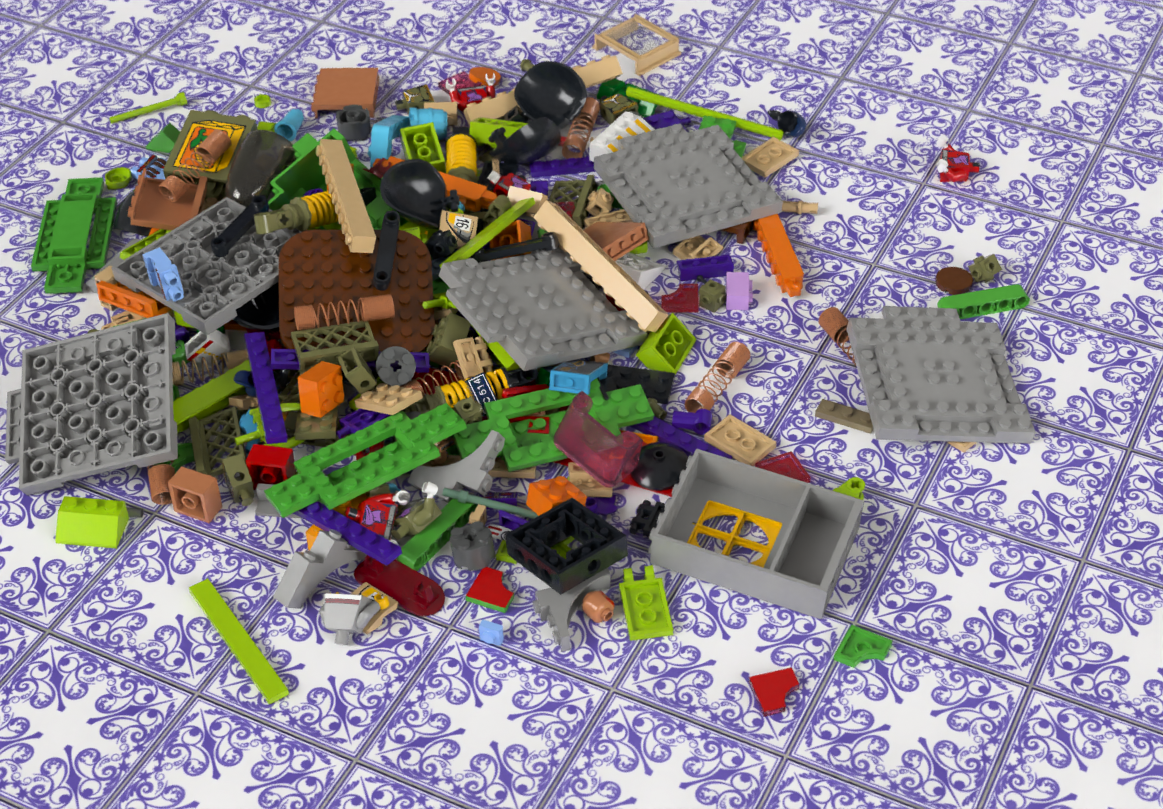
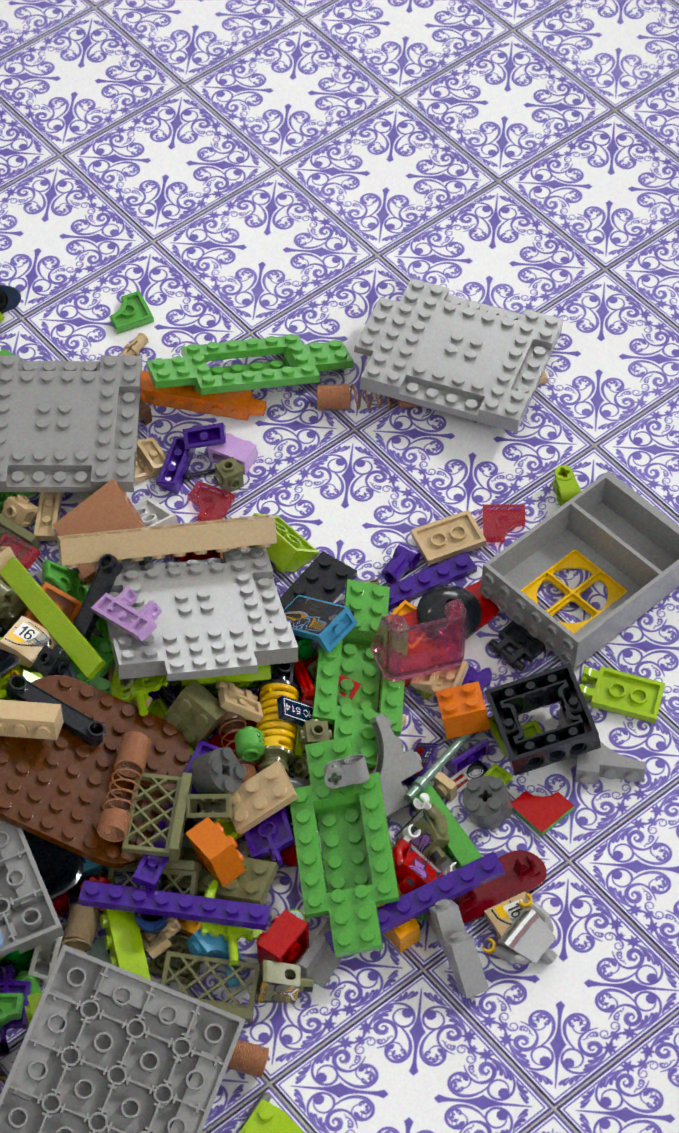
camera: 65 degrees left, 10 degrees up
nougat brick [168,466,223,523] -> none
lime tile [188,578,289,704] -> none
light blue plate [479,619,504,646] -> none
nougat head [582,591,615,623] -> none
nougat piece [684,342,750,413] -> none
tan plate [742,137,799,178] -> none
dark tan plate [815,399,873,434] -> none
reddish brown tile [935,267,973,295] -> none
torso [936,134,980,183] -> none
bright green beam [937,284,1030,319] -> none
olive brick [968,254,1002,283] -> none
none -> lavender hinge [91,587,162,641]
none -> bright green tile [110,291,154,334]
none -> bright green piece [146,334,354,395]
none -> dark purple slope [182,423,226,450]
none -> bright green head [235,726,265,762]
none -> light grey piece [324,754,370,789]

